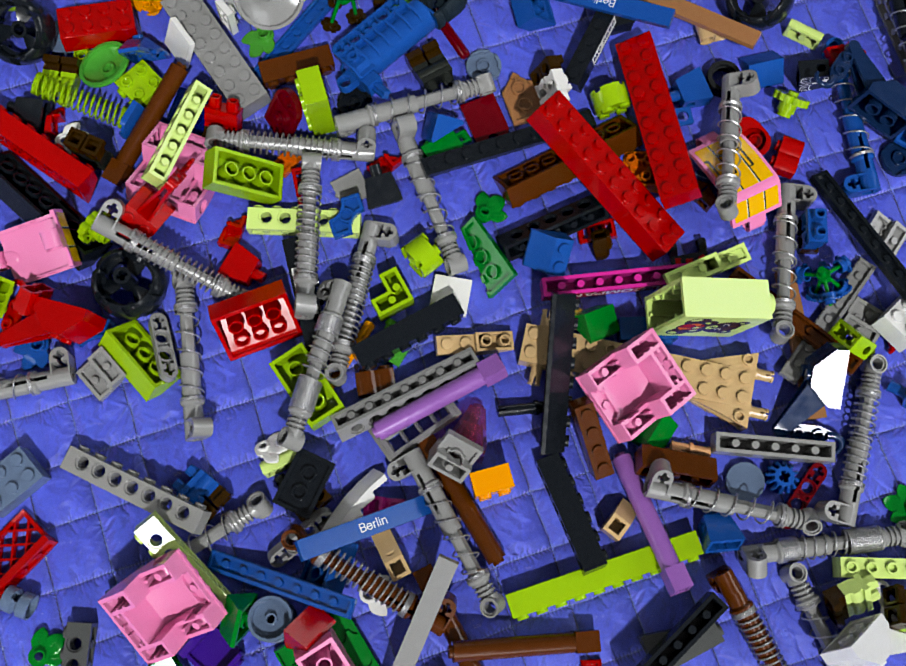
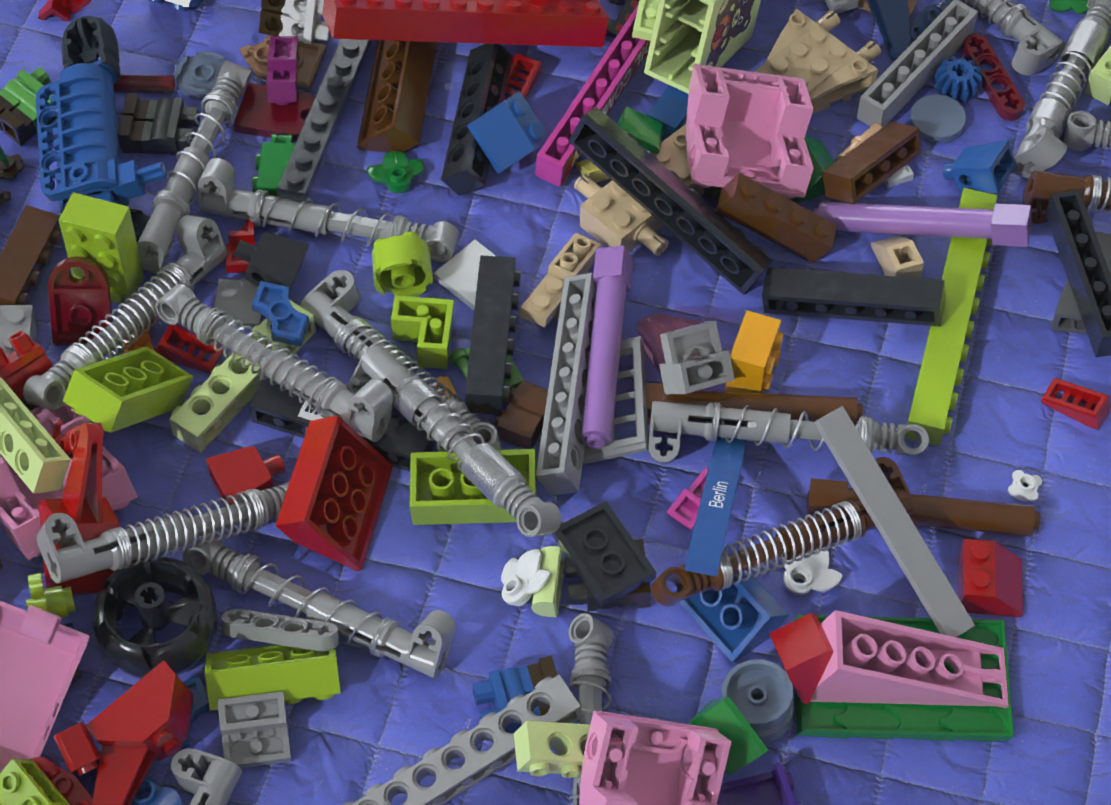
camera: 55 degrees left, 20 degrees down
blue tile [206,549,358,620] -> none
red slope [217,215,247,250] -> none
light grey beam [267,507,332,568] -> none
white slope [321,468,387,532] -> none
tan slope [371,529,412,582] -> none
blue slope [421,111,464,143] -> none
reddish brown brick [447,629,601,663] -> none
green wing [461,216,518,298] -> none
black pin [497,400,544,417] -> none
dark brown rock [591,228,613,261] -> none
light grey piece [643,458,823,536] -> none
none -> magenta slope [267,36,299,105]

